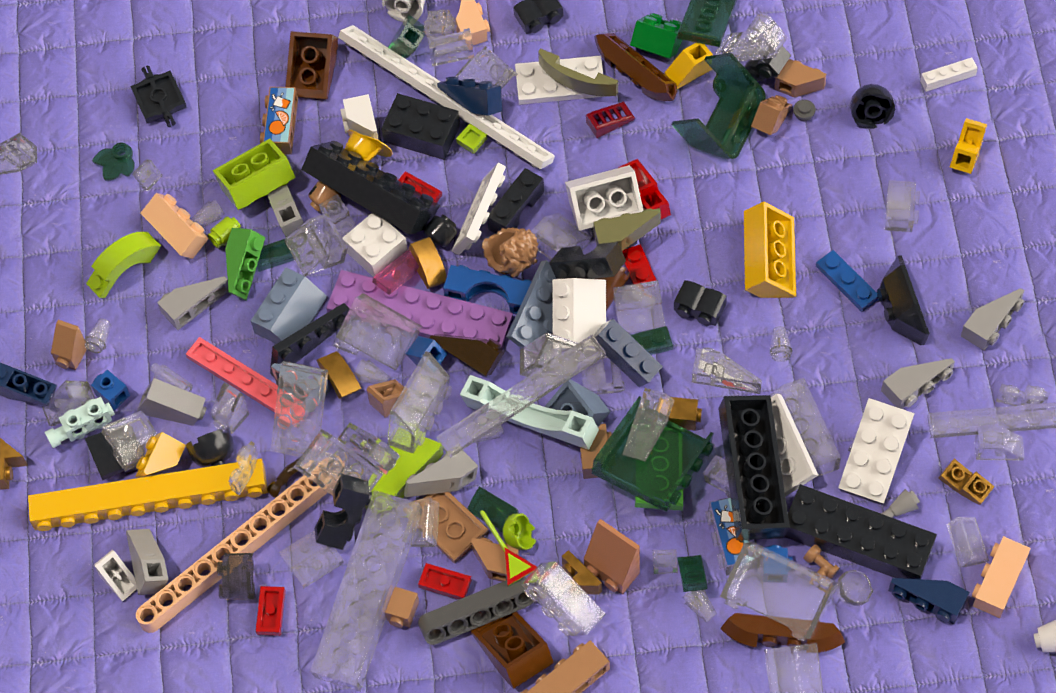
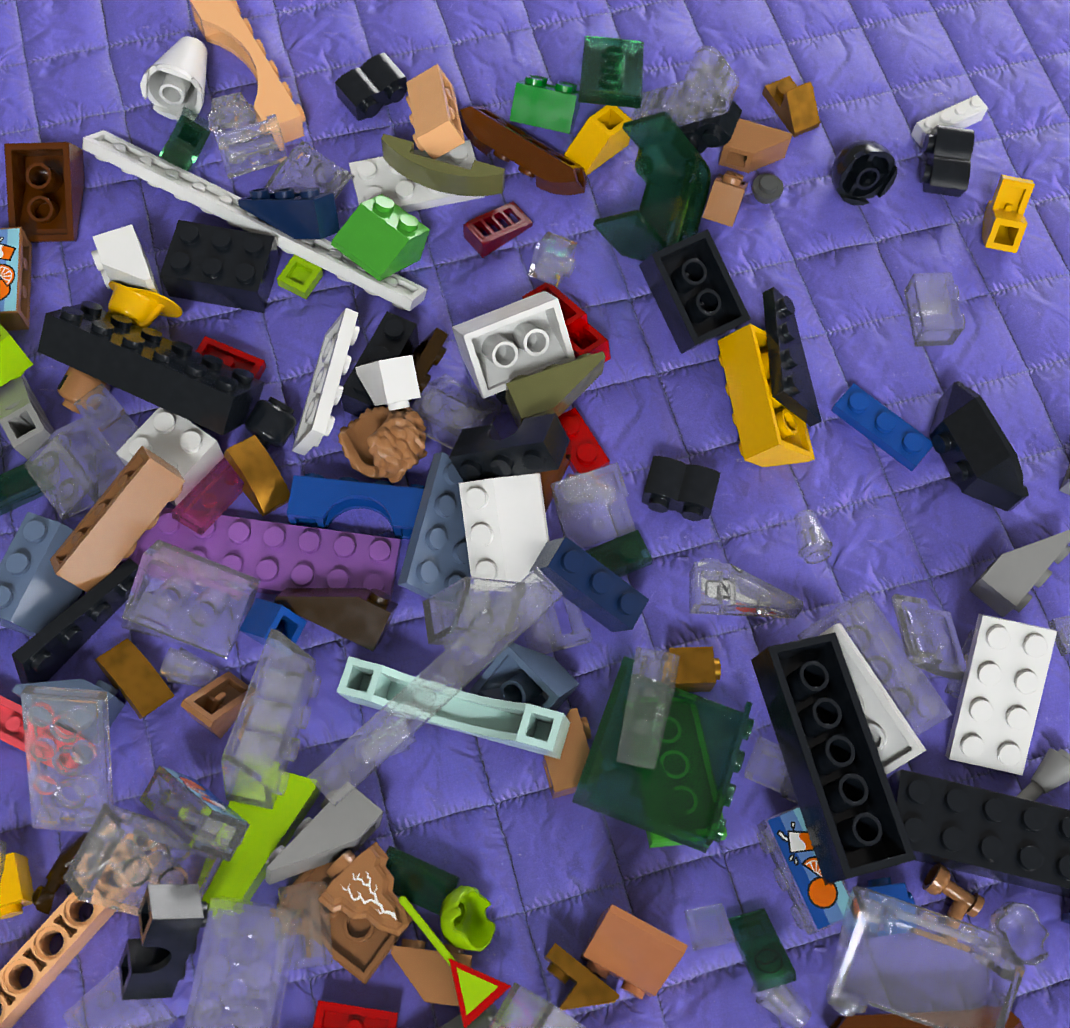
camera: 20 degrees left, 5 degrees up
none -> medium nougat brick [50,446,185,592]
none -> medium nougat rock [317,842,409,937]
none -> bright green slope [331,194,430,281]
none -> white slope [355,355,421,411]
none -> light nougat brick [406,64,465,159]
none -> dark brown plate [409,328,448,403]
none -> clear brick [528,231,577,287]
none -> black brick [639,229,751,354]
none -> pearl gold slope [762,76,820,137]
none -> black wing [763,287,822,427]
none -> clear slope [891,594,966,680]
none -> black brick [919,125,974,197]

